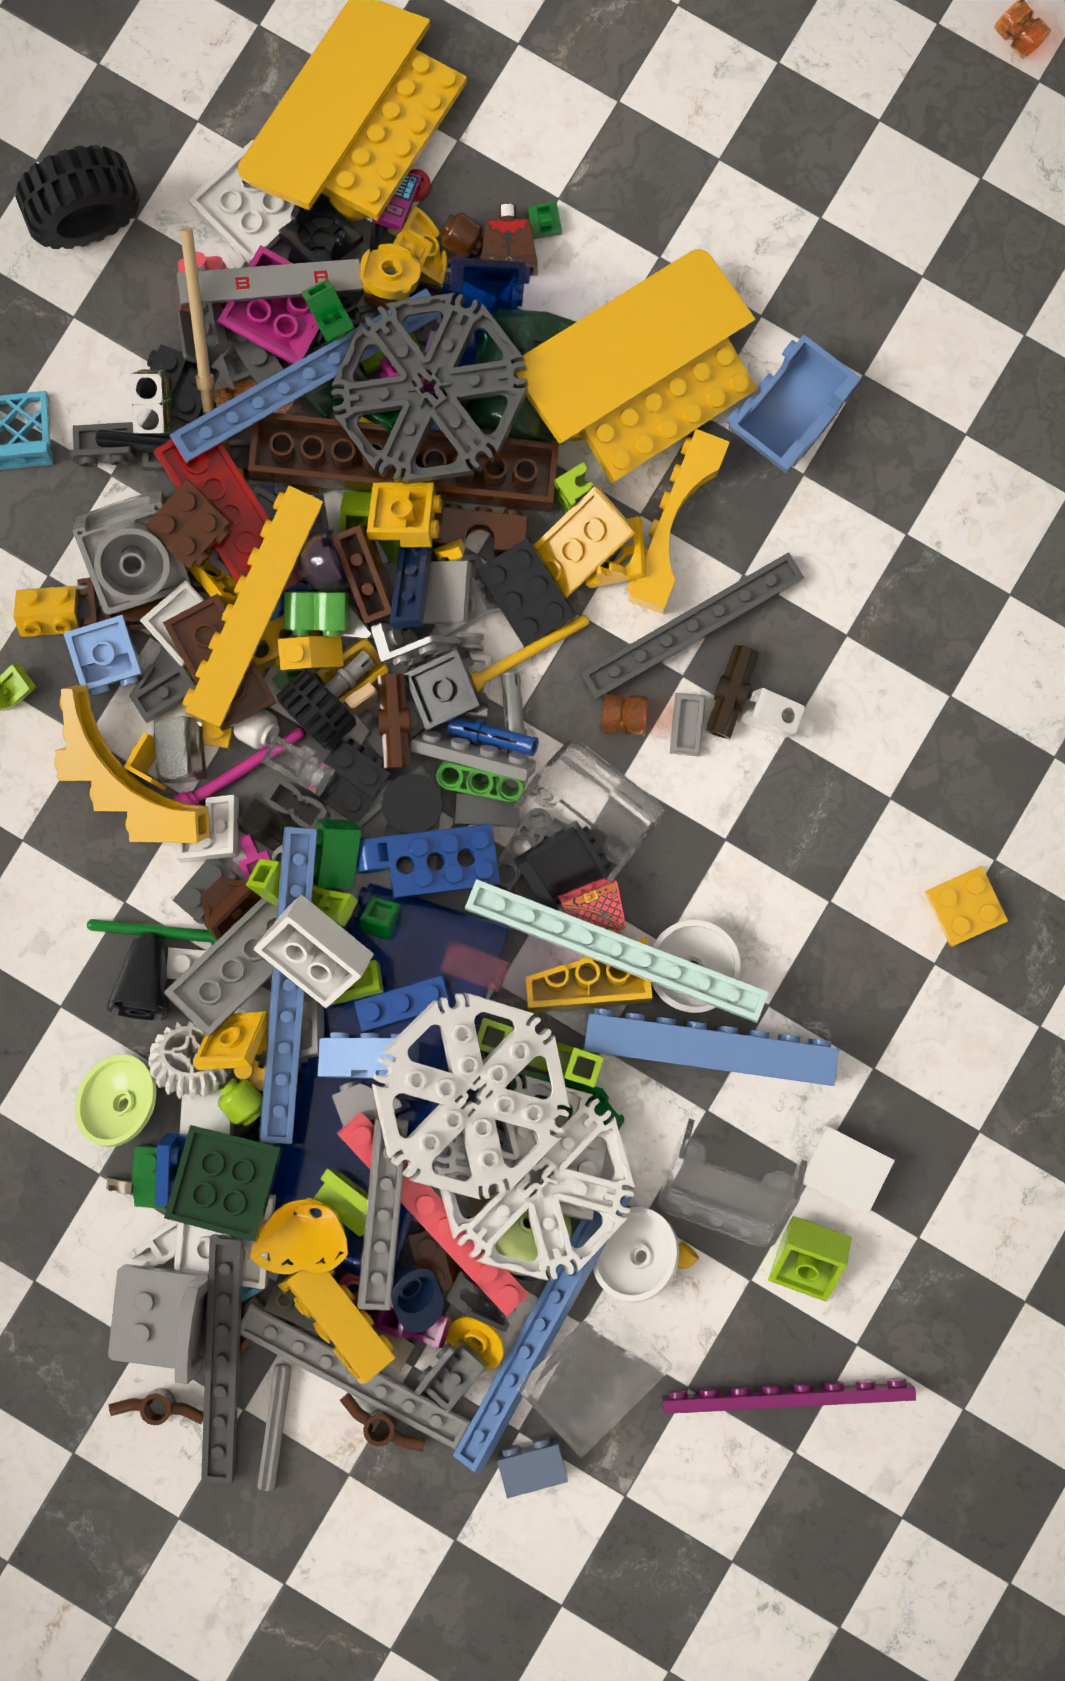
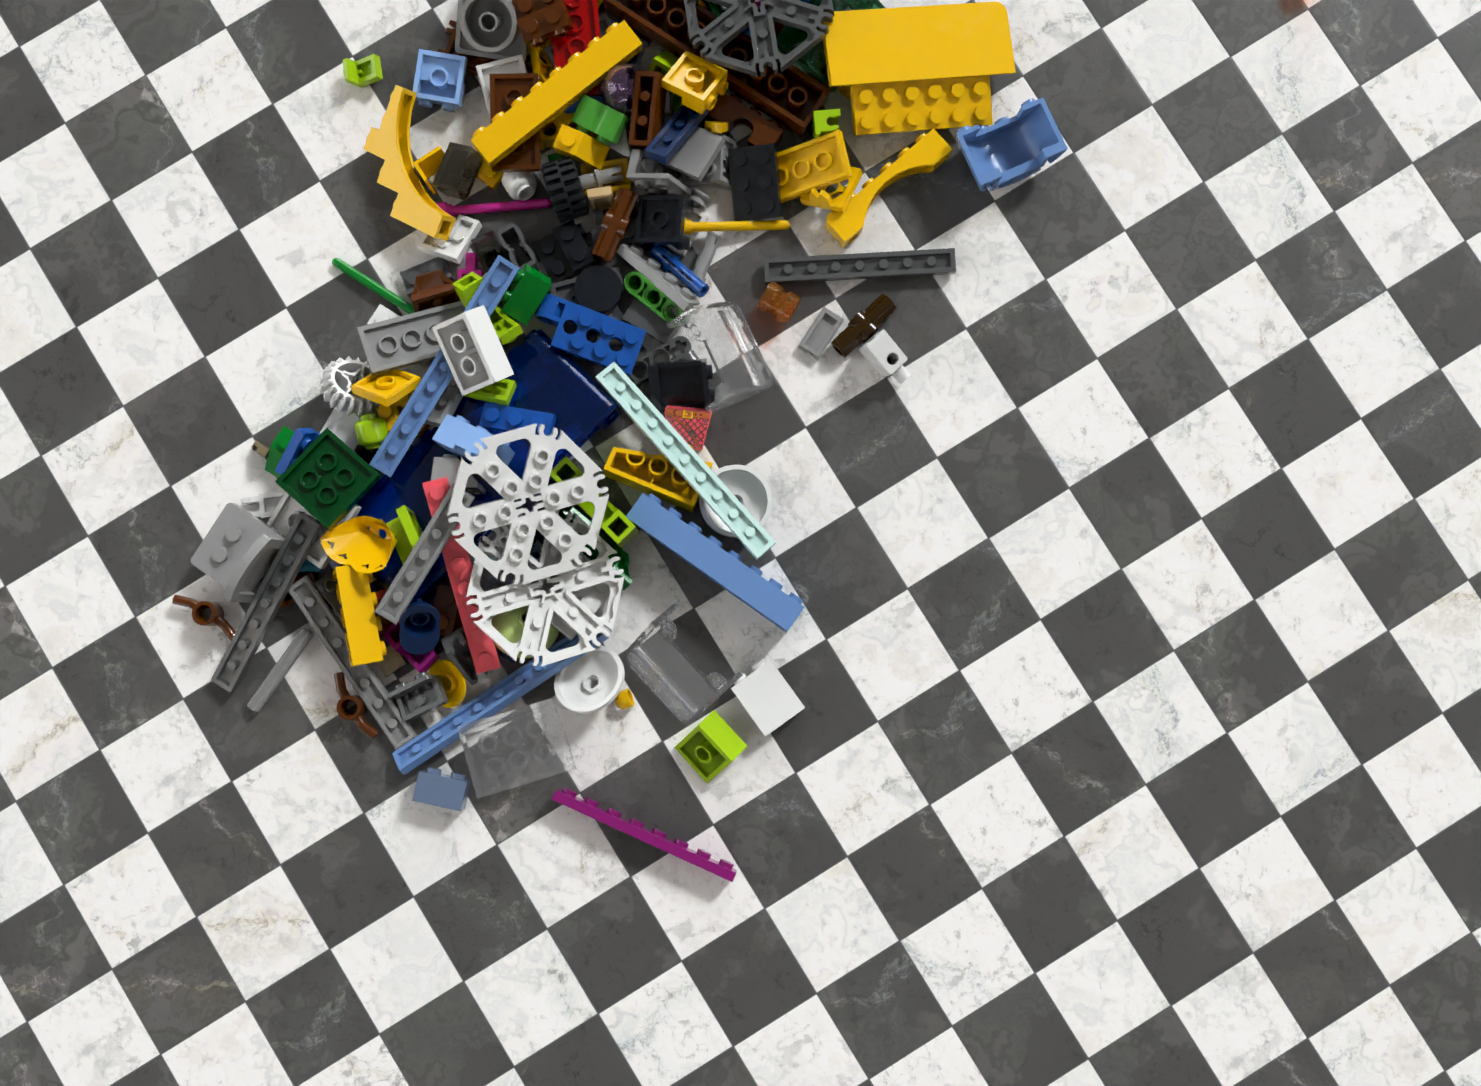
camera: 30 degrees right, 0 degrees up
yellow bracket [13,585,80,637] -> none
yellowish green dish [75,1054,157,1147] -> none
black cone [107,933,170,1020] -> none
dark grey wing [129,645,196,723] -> none
clear brick [261,735,335,797] -> none
green slope [360,896,401,940] -> none
clear pink tile [440,941,511,993] -> none
yellow plate [924,866,1008,947] -> none

